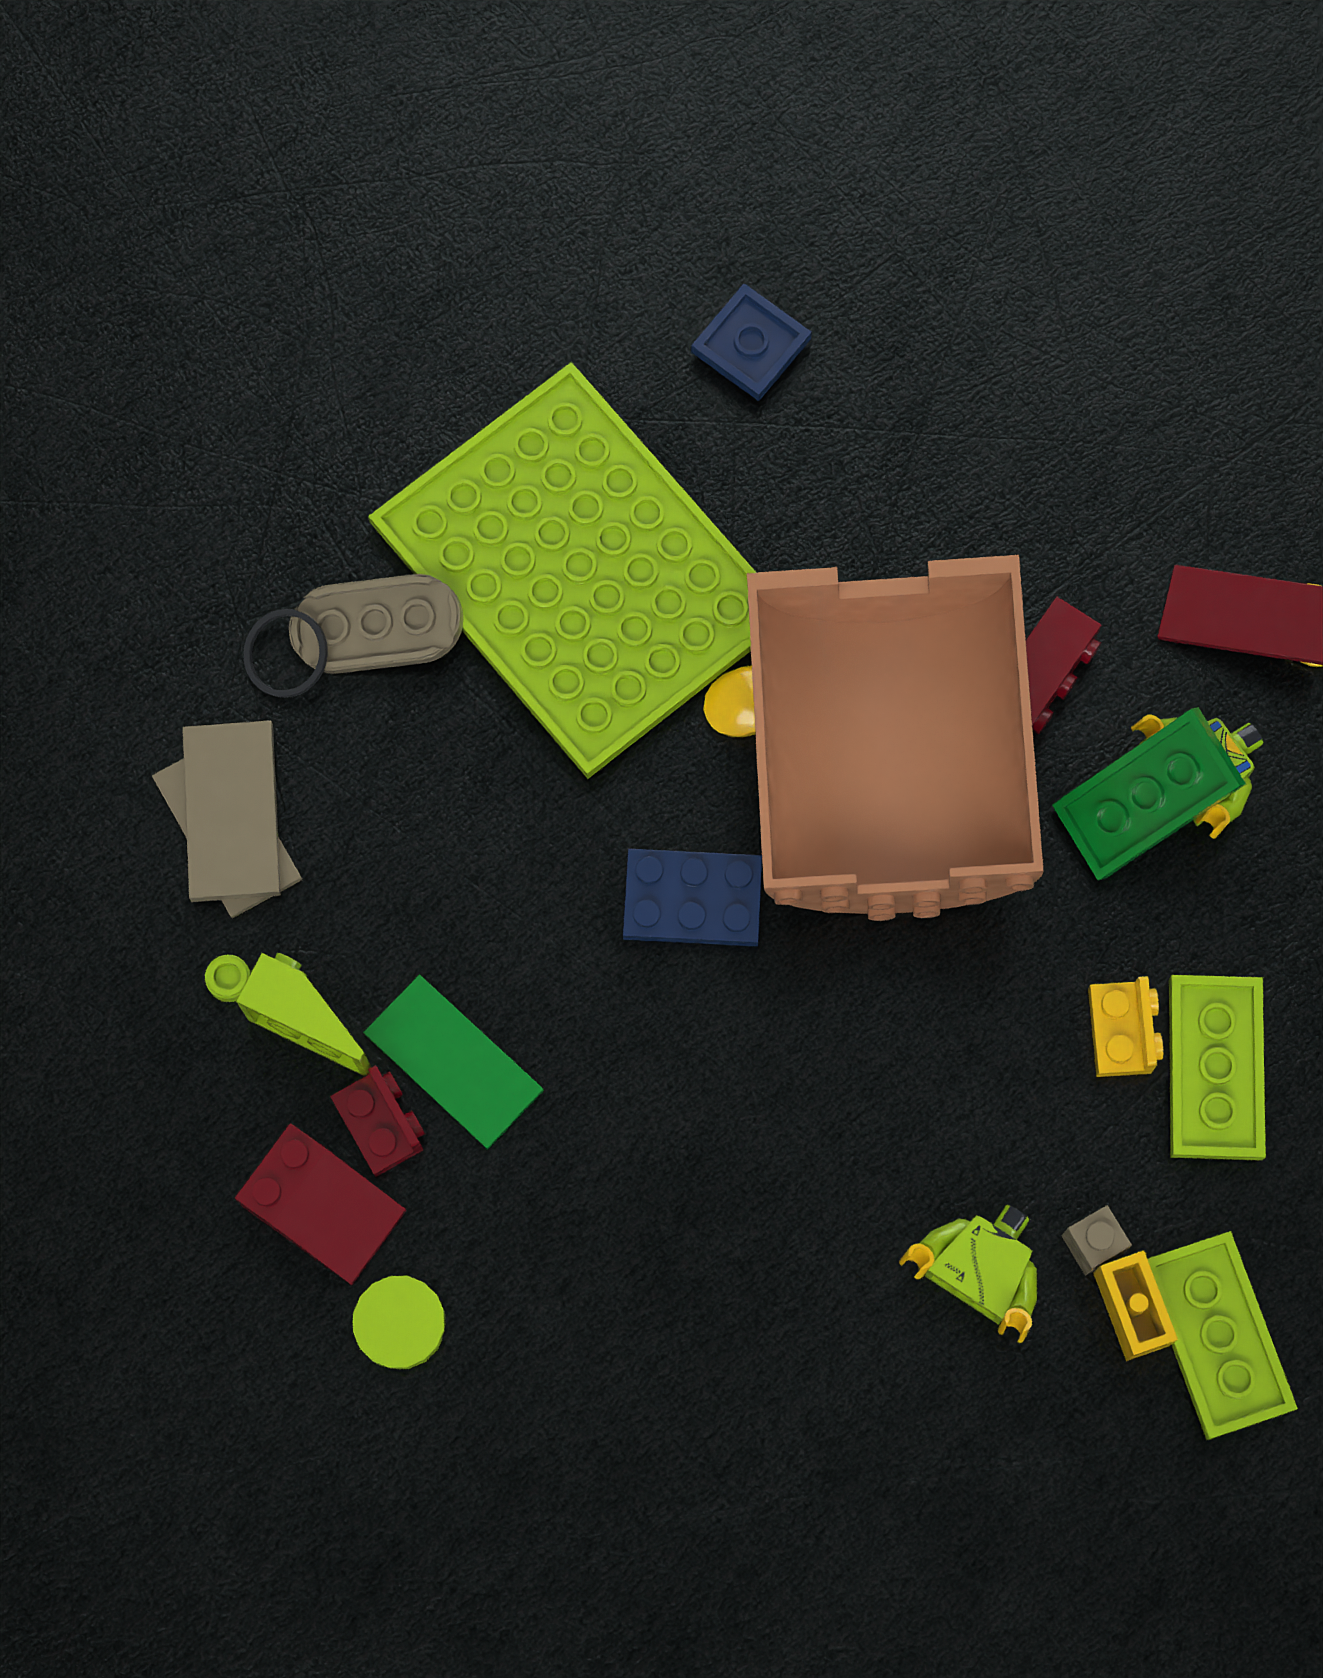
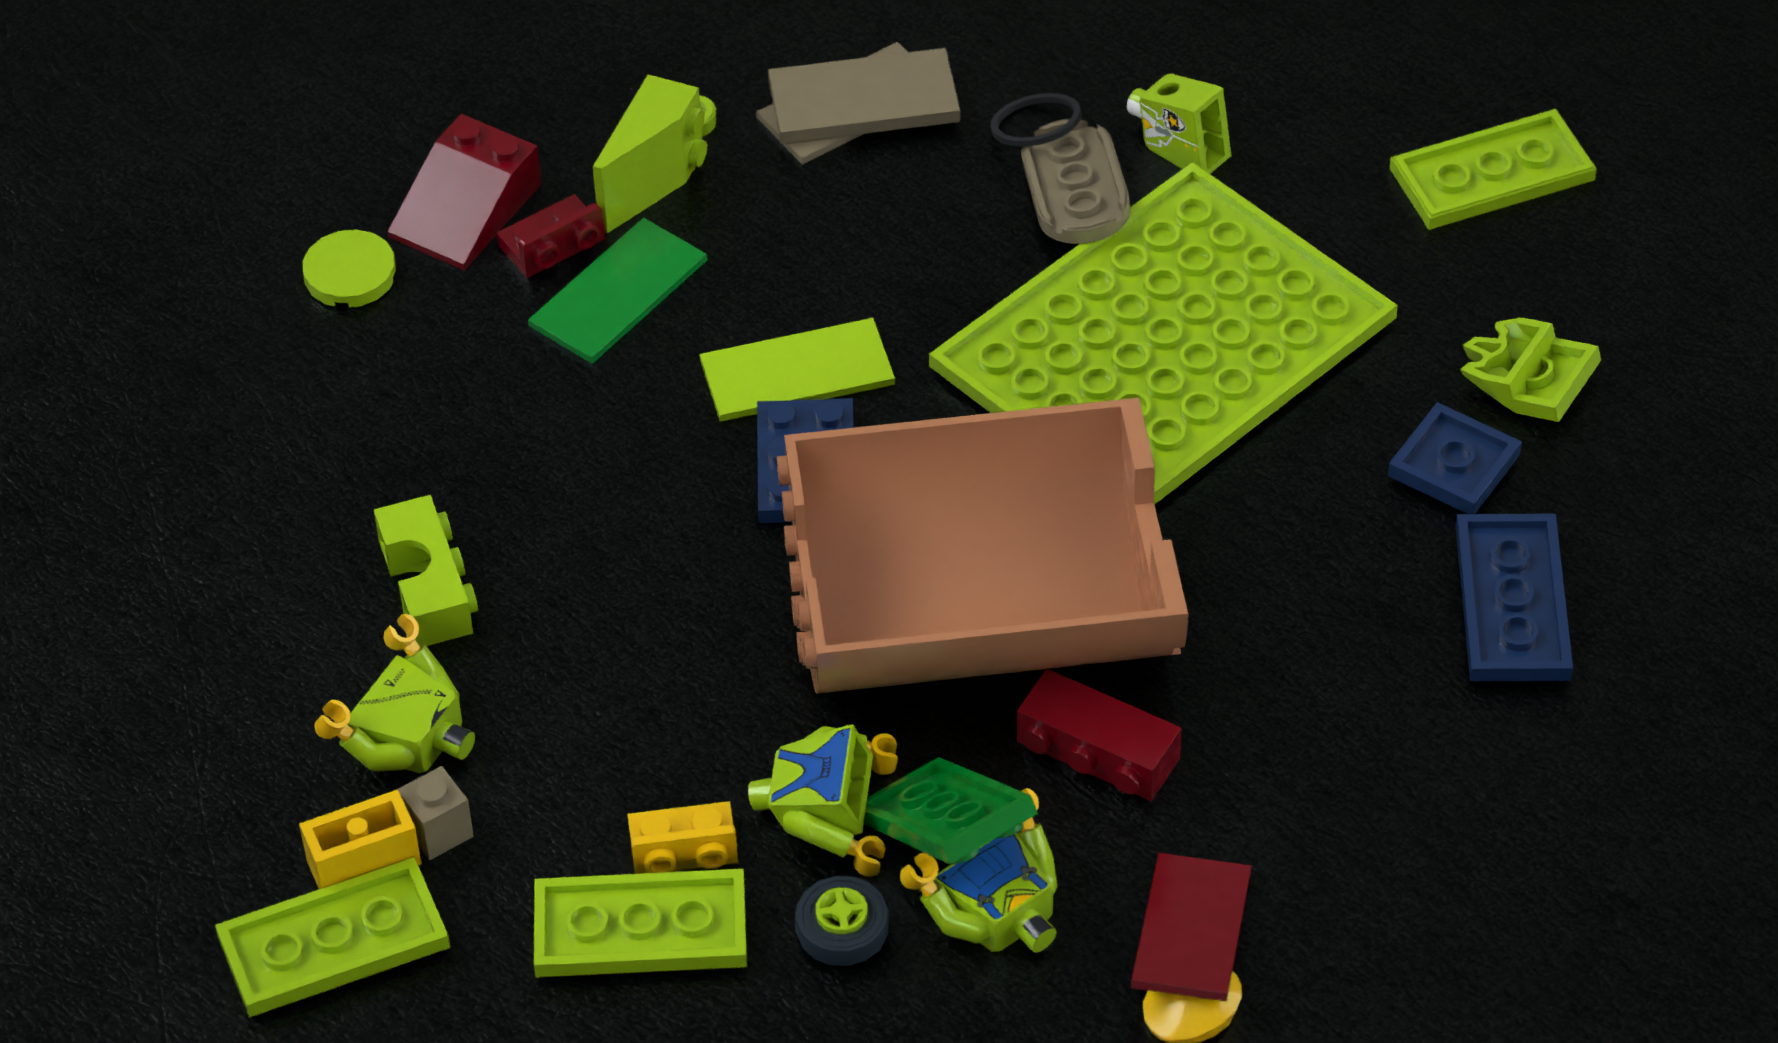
camera: 85 degrees right, 25 degrees down
none -> lime arch [374,495,478,646]
none -> lime piece [700,318,895,422]
none -> lime torso [748,725,898,877]
none -> black wheel [795,876,889,966]
none -> lime torso [1127,74,1231,174]
none -> lime tile [1390,109,1597,230]
none -> dark blue plate [1456,514,1573,681]
none -> lime plate [1460,317,1601,422]

